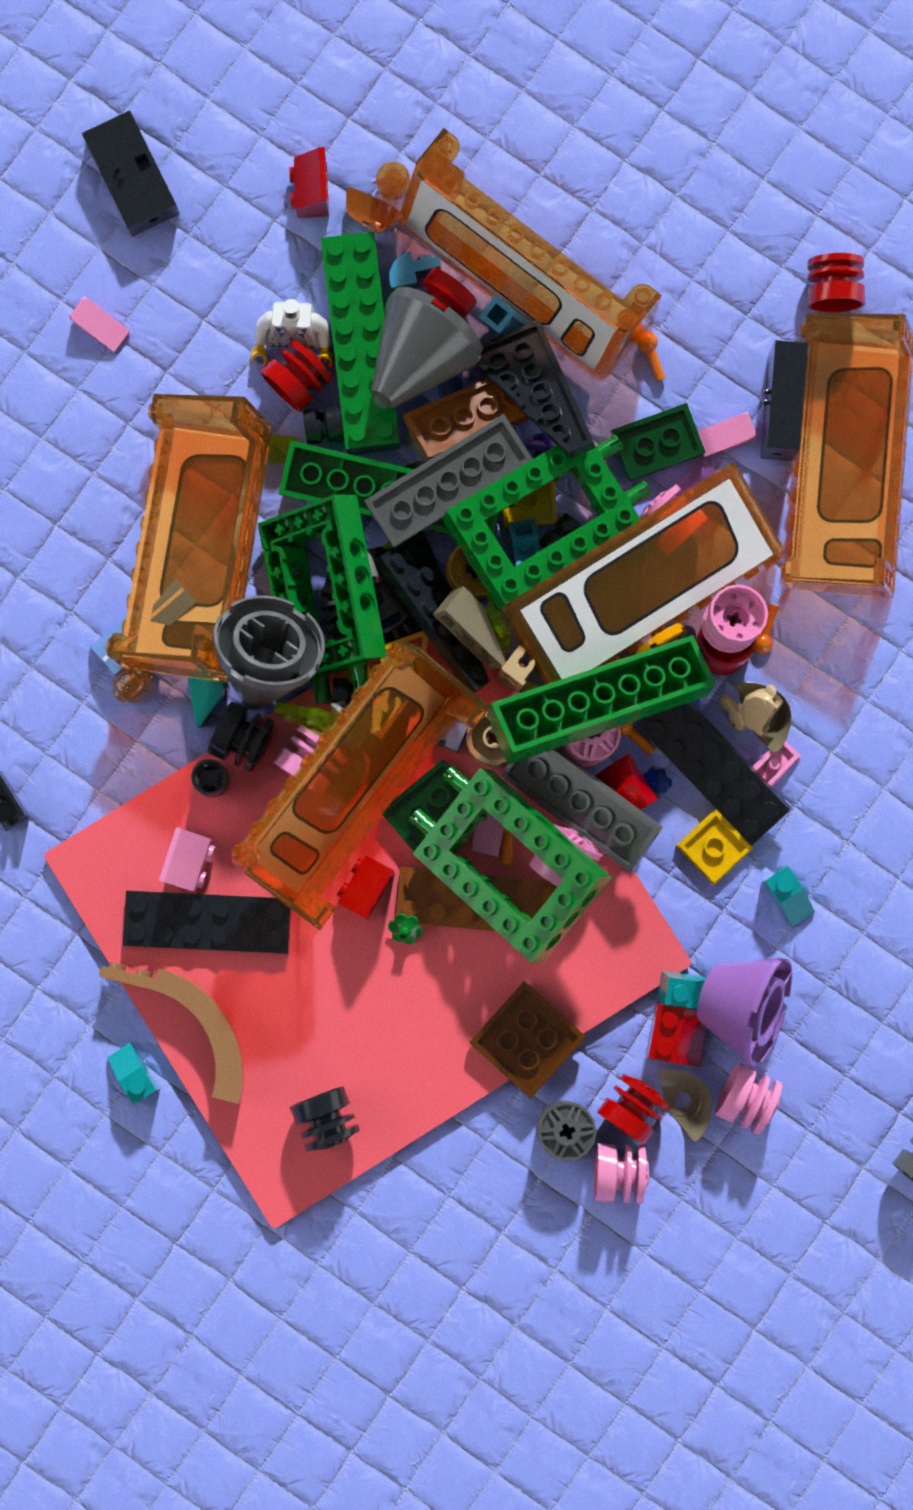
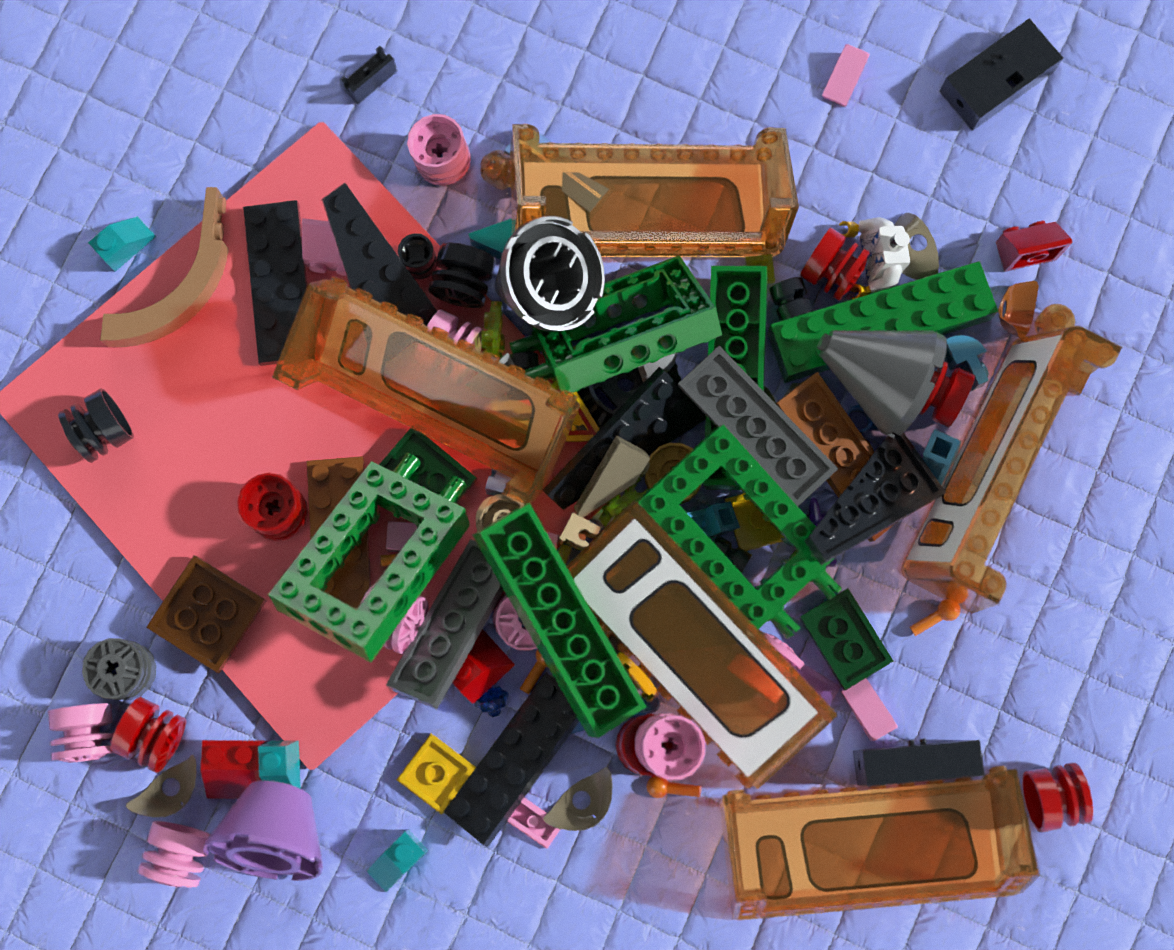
camera: 85 degrees right, 5 degrees down
red slope [336,855,395,920] -> none
green plant [388,913,423,944] -> none
tan animal [719,684,783,736] -> none
none -> red wheel [237,473,308,541]
none -> black wing [321,183,437,362]
none -> bright pink wheel [407,114,471,186]
none -> dark tan piece [894,212,939,280]

